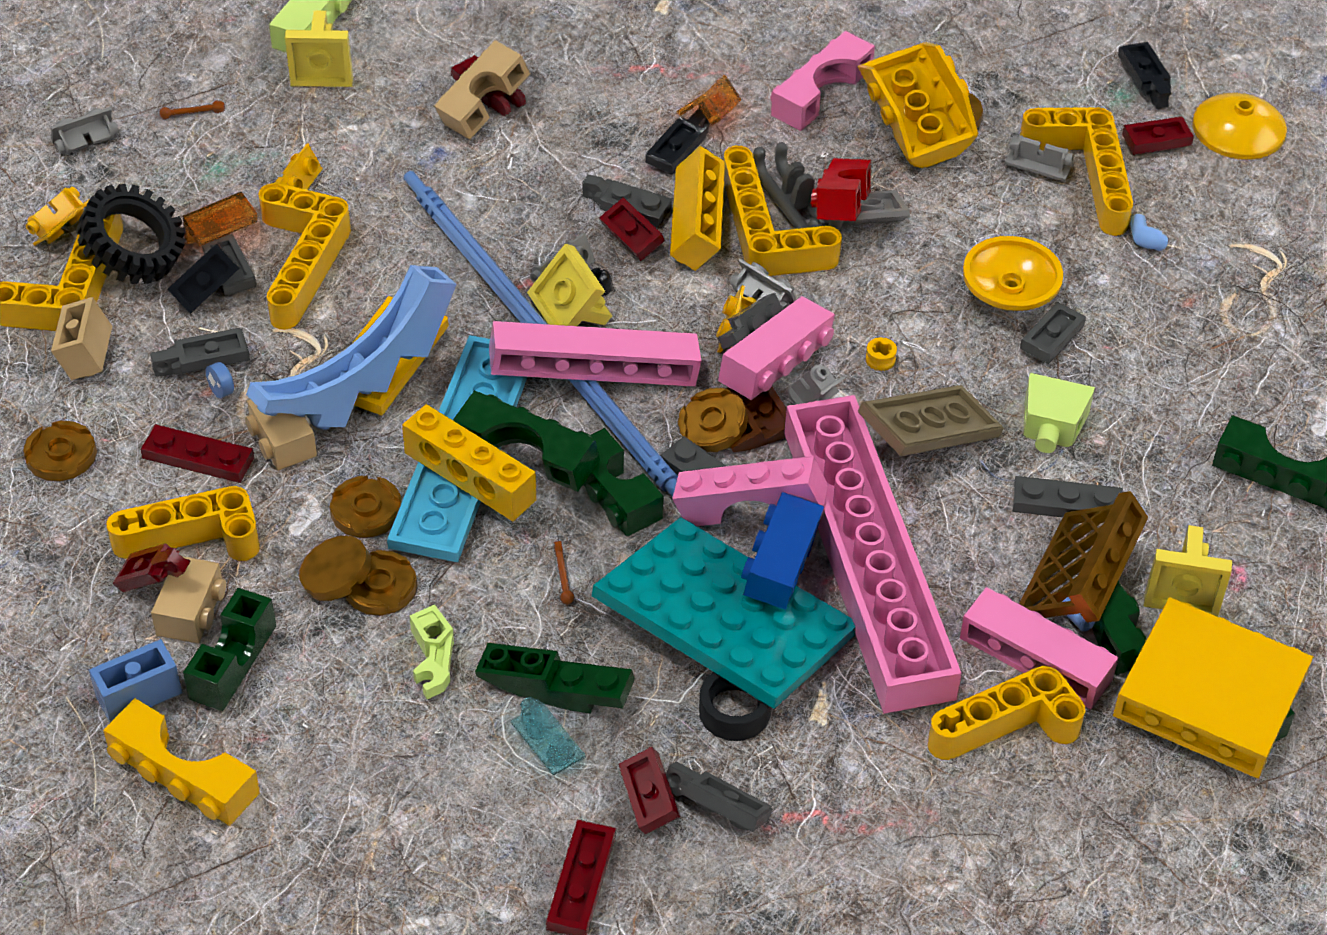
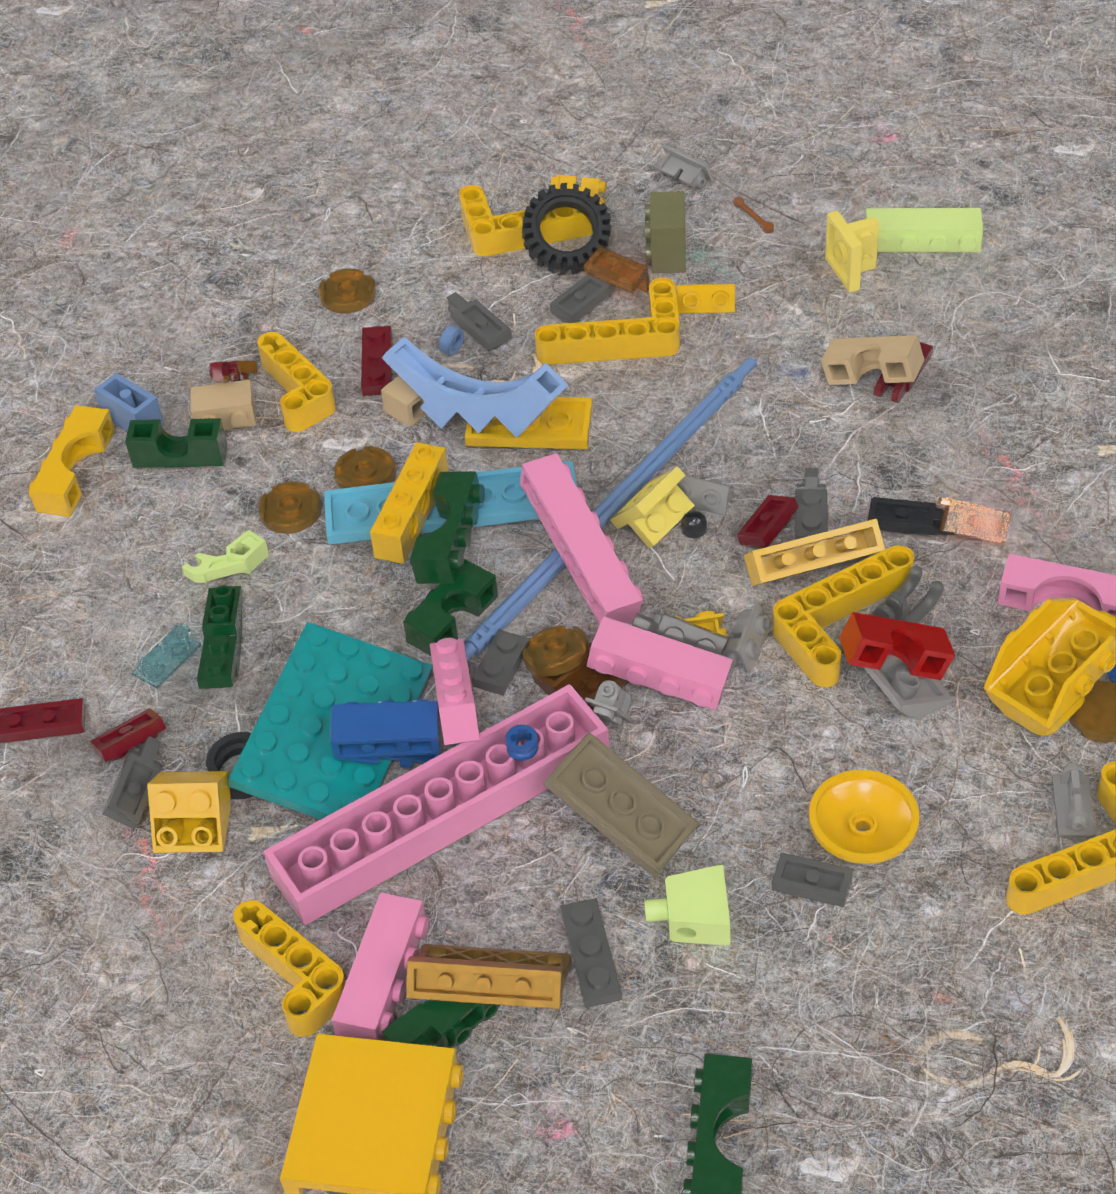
camera: 75 degrees right, 0 degrees up
tan brick [51,297,112,380] -> none
black panel [167,241,241,314] -> none
pearl gold tile [299,536,371,601] -> none
dark orange hinge [554,541,575,605] -> none
yellow bush [865,337,897,371] -> none
light blue arm [1130,214,1168,251] -> none
light yellow bracket [1143,525,1232,617] -> none
none -> yellow slope [147,771,231,853]
none -> blue bush [505,725,538,761]
none -> olive brick [645,191,686,273]

